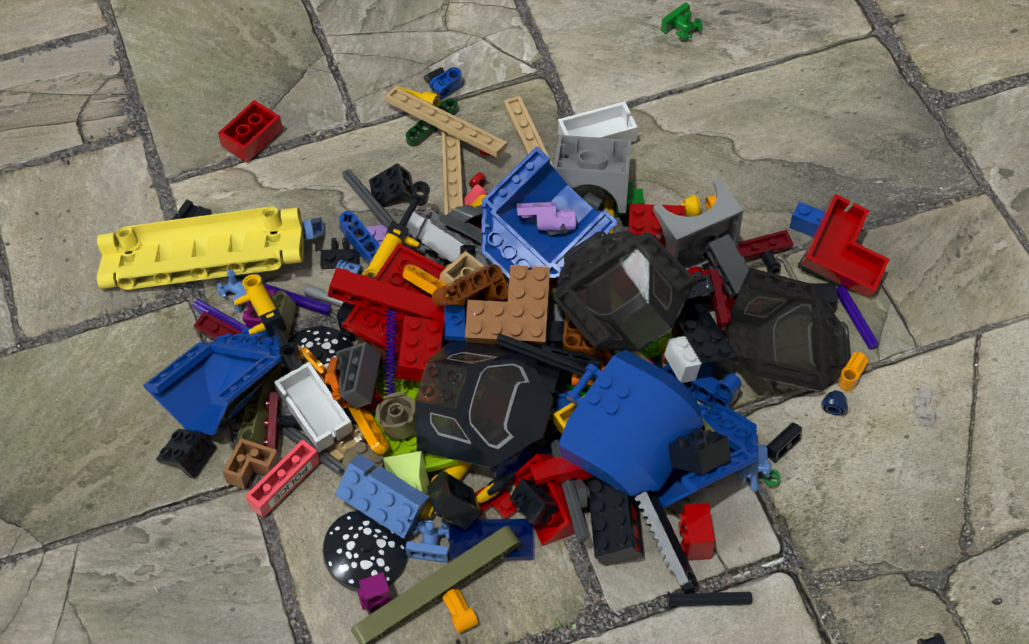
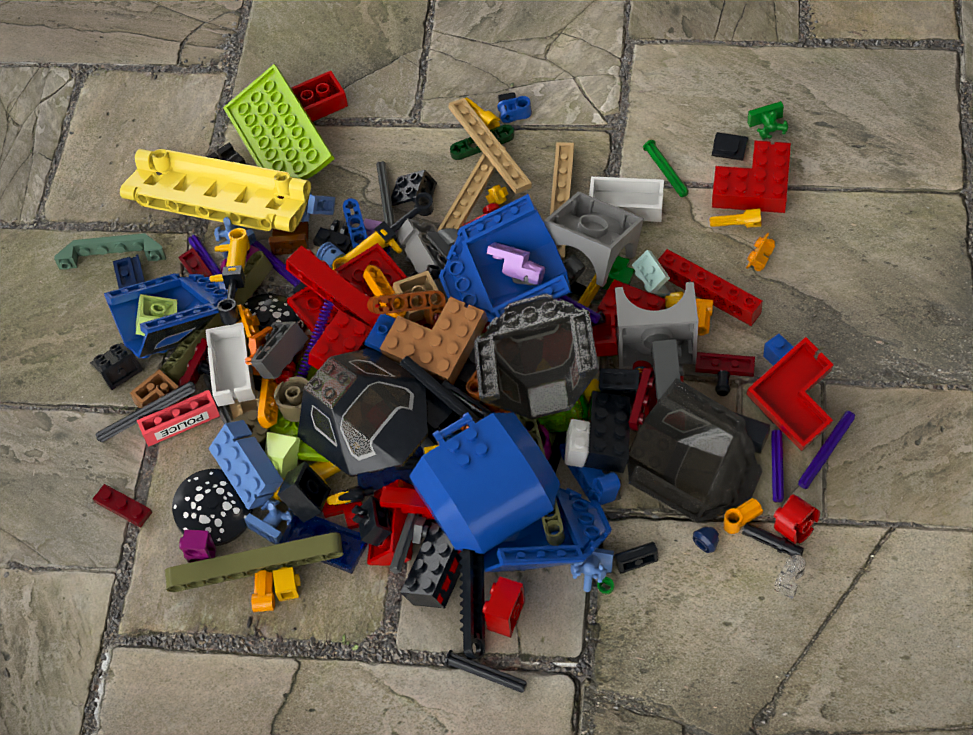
camera: 30 degrees right, 0 degrees up
black brick [668,428,731,475] -> none
none -> sand green slope [54,233,166,270]
none -> dark red plate [93,484,153,528]
none -> black axle [95,381,196,442]
none -> dark blue plate [113,254,145,289]
none -> yellowish green slope [136,294,177,336]
none -> lime plate [223,64,335,180]
none -> reddish brown bracket [269,221,309,255]
none -> yellow brick [273,567,301,601]
none -> yellow gear [485,184,509,205]
none -> light aqua bracket [632,250,670,297]
none -> green axle [643,140,689,197]
none -> red brick [658,249,763,326]
none -> yellow piece [709,208,762,228]
none -> black piece [711,132,748,161]
none -> red piece [712,140,791,213]
none -> black pin [742,522,804,560]
none -> light orange hinge [746,233,775,271]
none -> red brick [774,494,820,544]
none -> dark purple axle [798,411,855,489]

